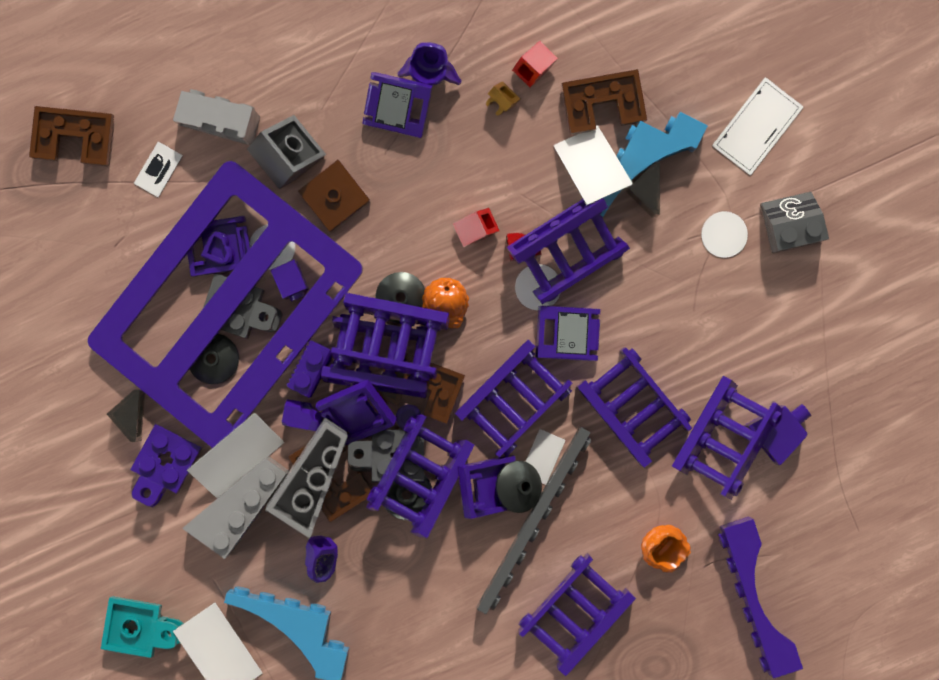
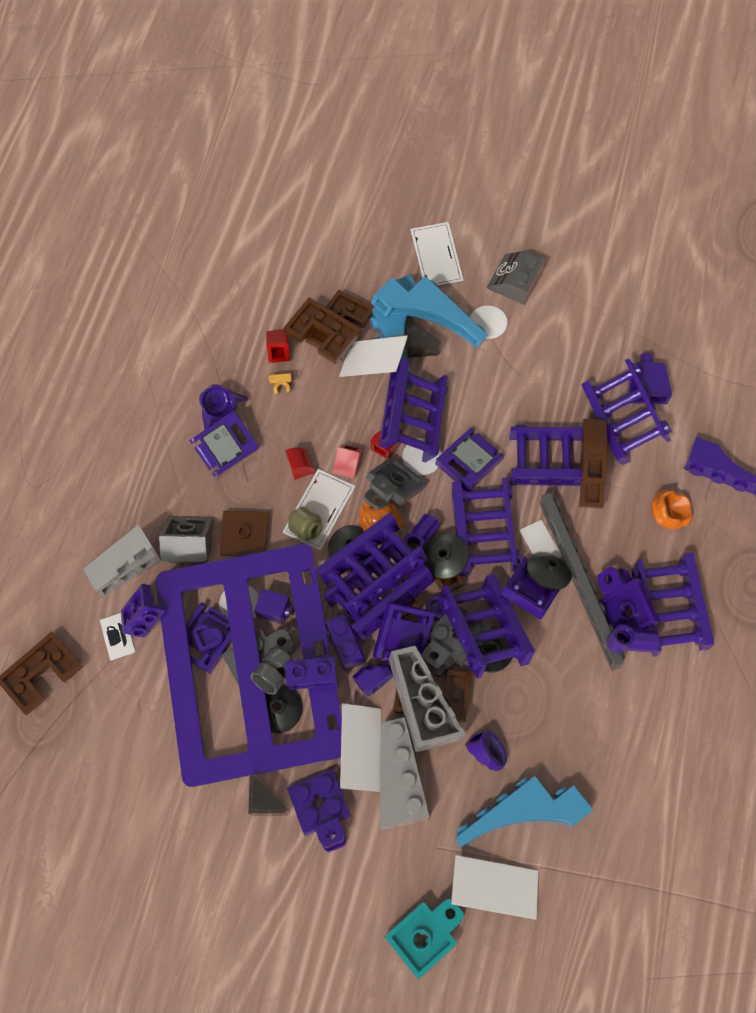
camera: 45 degrees left, 20 degrees down
none -> dark purple bracket [121,583,165,637]
none -> dark grey wheel [250,648,293,695]
none -> white sticker [282,469,355,550]
none -> reddish brown plate [283,297,361,364]
none -> red brick [285,447,316,480]
none -> dark purple bracket [285,657,339,690]
none -> olive head [288,507,323,540]
none -> dark grey plate [363,456,427,510]
none -> dark azure arch [371,276,488,349]
none -> dark purple piece [403,514,441,551]
none -> pearl dark grey dish [424,534,469,579]
none -> reddish brown slope [579,419,607,509]
none -> dark purple plate [598,567,660,643]
none -> dark purple piece [606,625,660,653]

